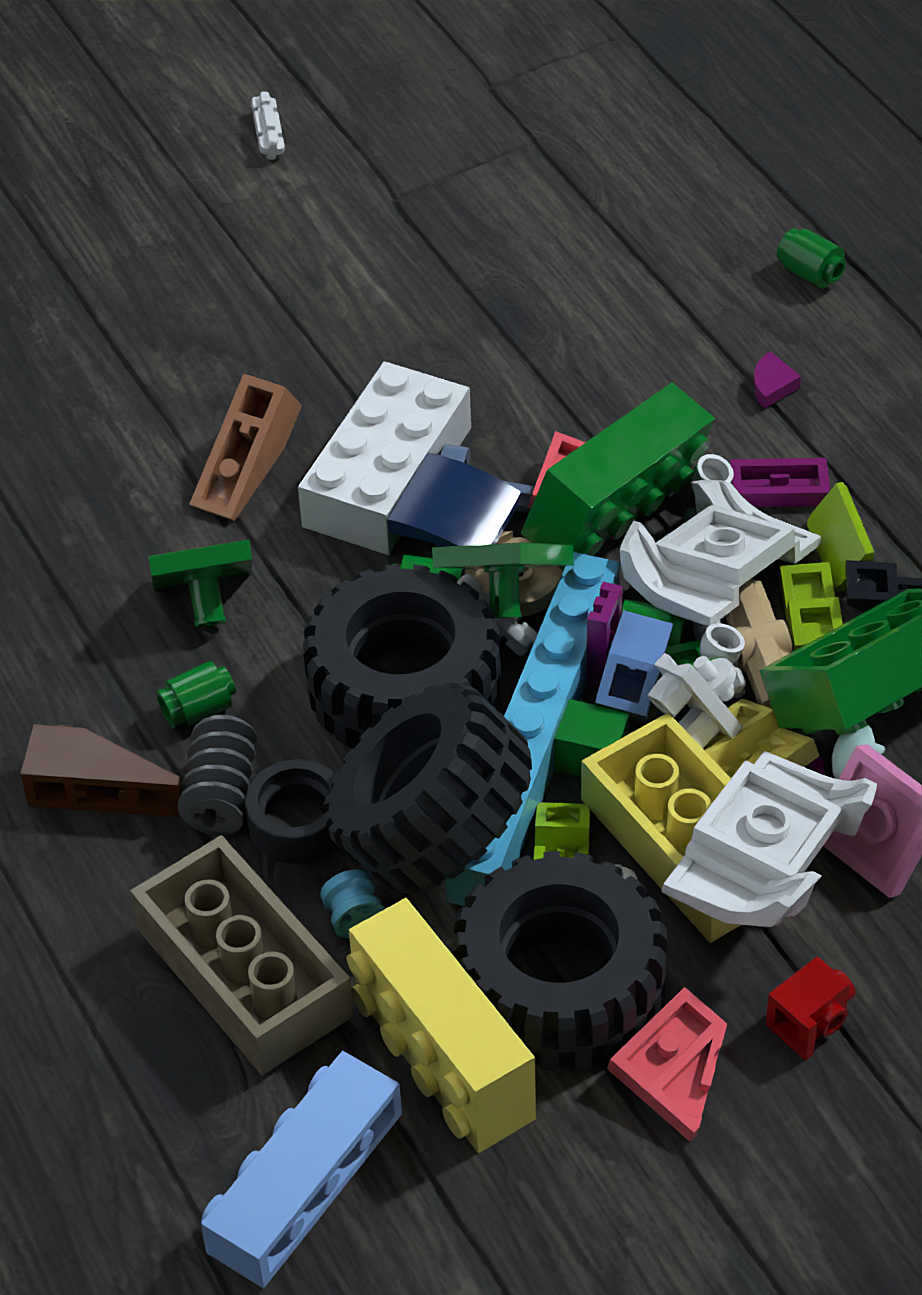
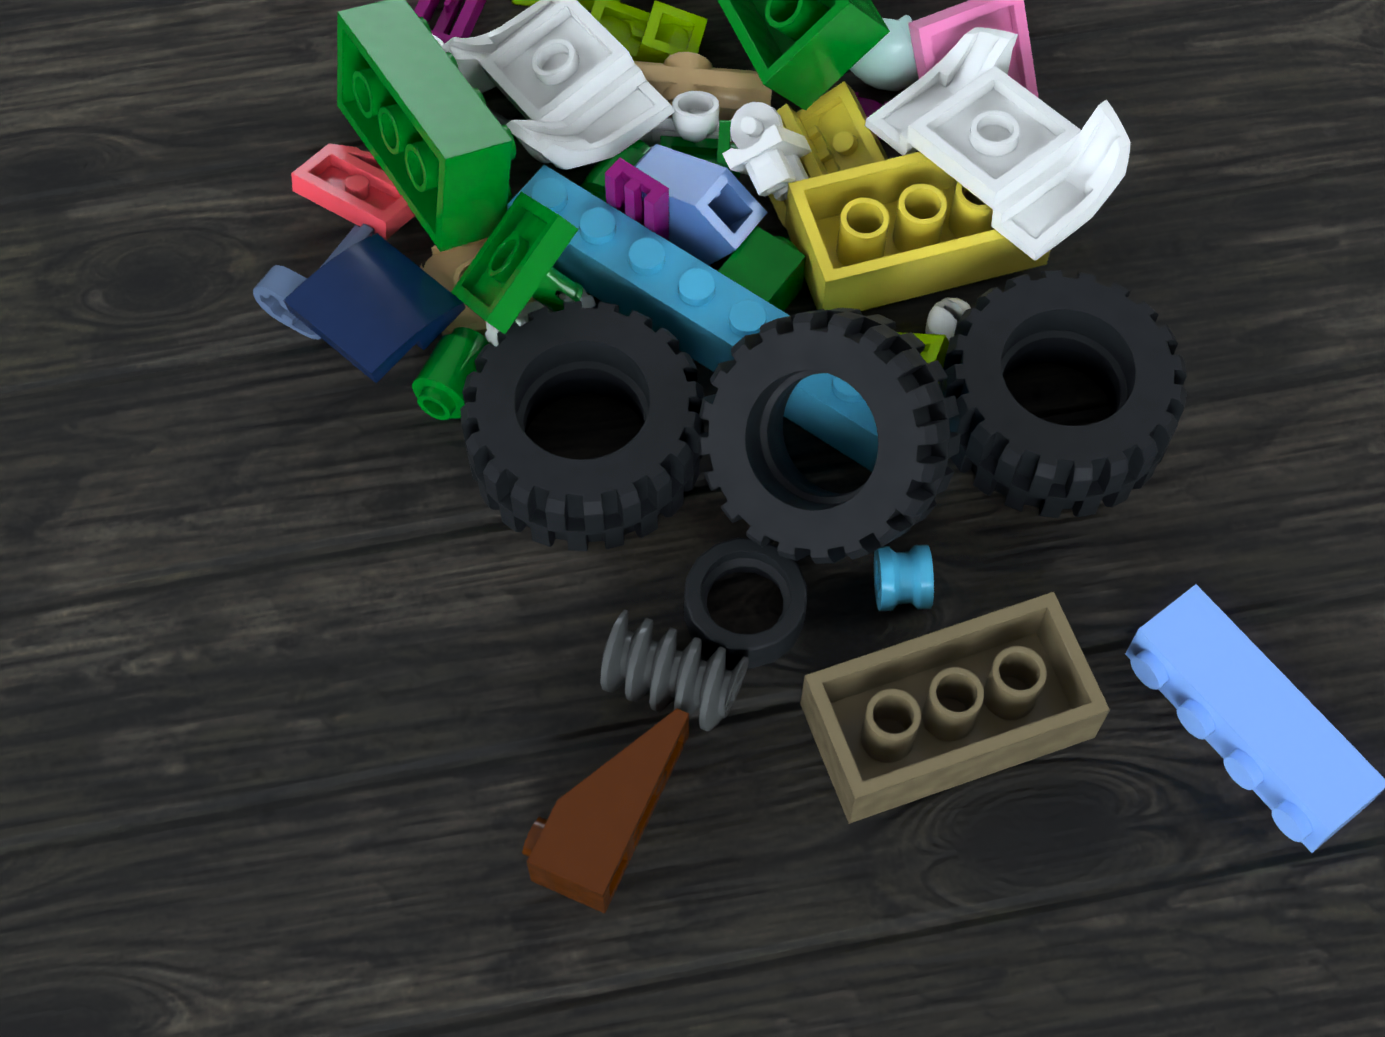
camera: 75 degrees left, 15 degrees up
green tile [148,539,252,628] -> none
green brick [156,661,236,729] -> none
nougat slope [189,374,302,521] -> none
white brick [298,361,471,555] -> none
light yellow brick [347,898,536,1154] -> none
coral wing [607,987,727,1142] -> none
red brick [766,956,856,1061] -> none

